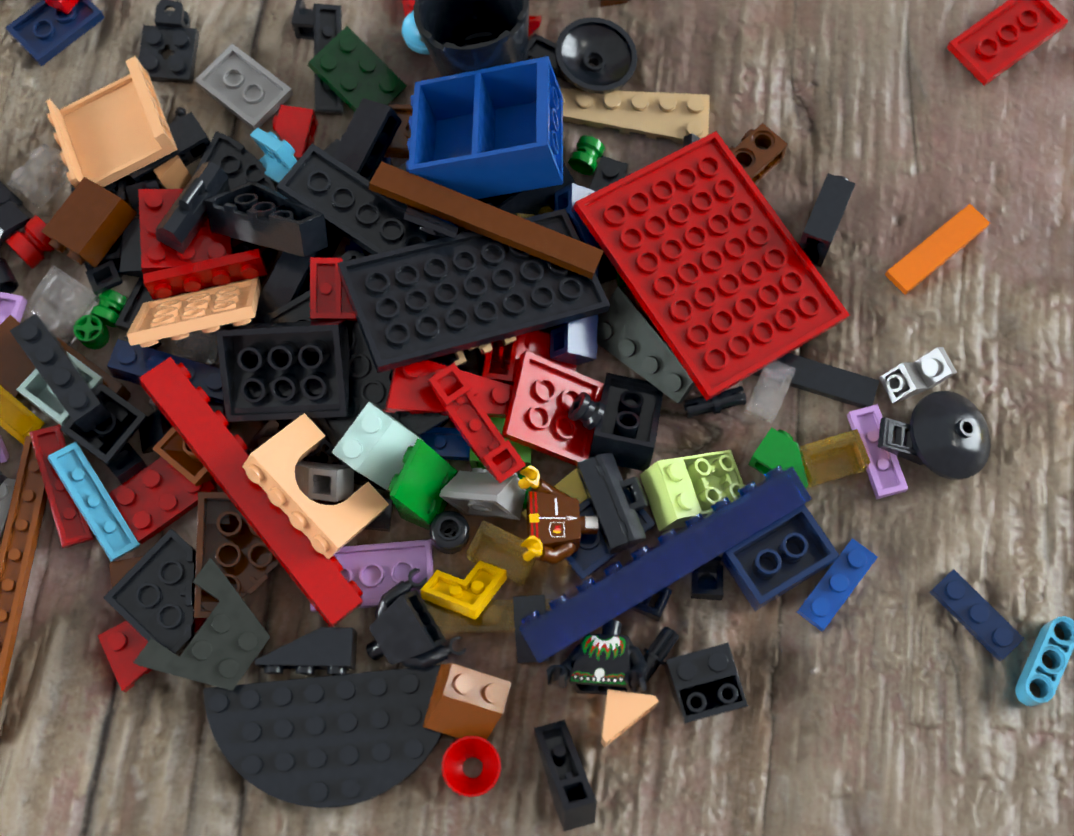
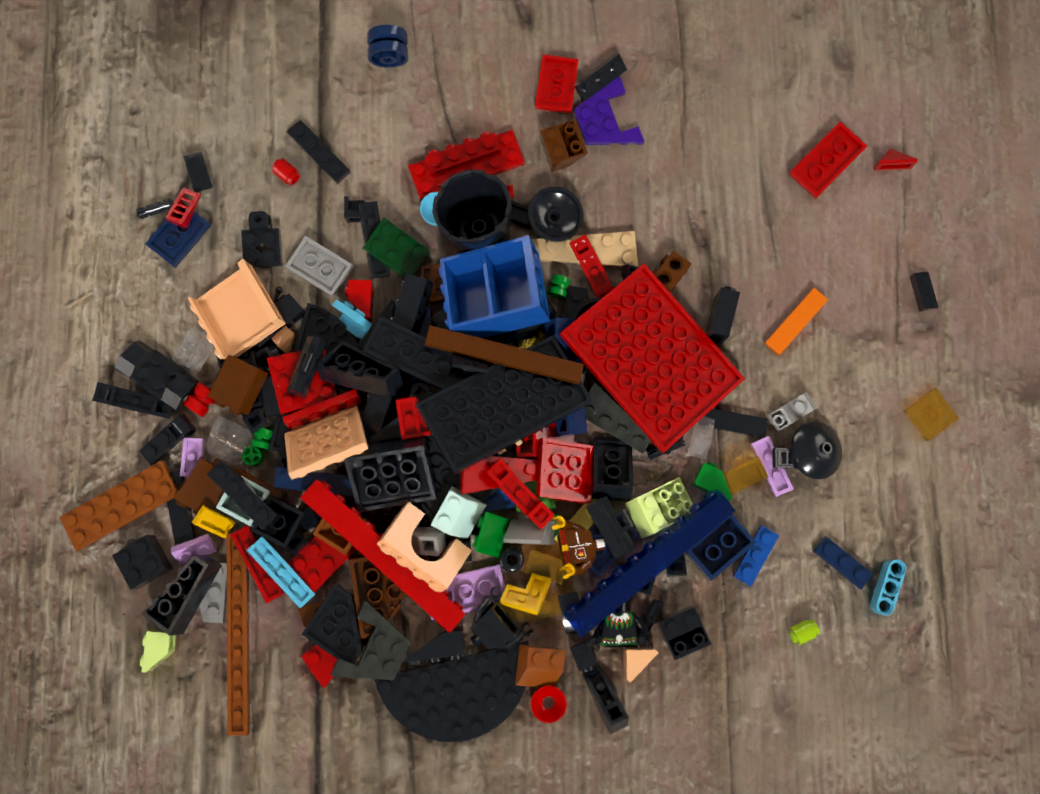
camera: 10 degrees left, 10 degrees up
black wheel [568,392,605,430] -> none
none -> red slope [569,234,614,298]
none -> black brick [569,640,598,673]
none -> lime brick [788,619,820,646]

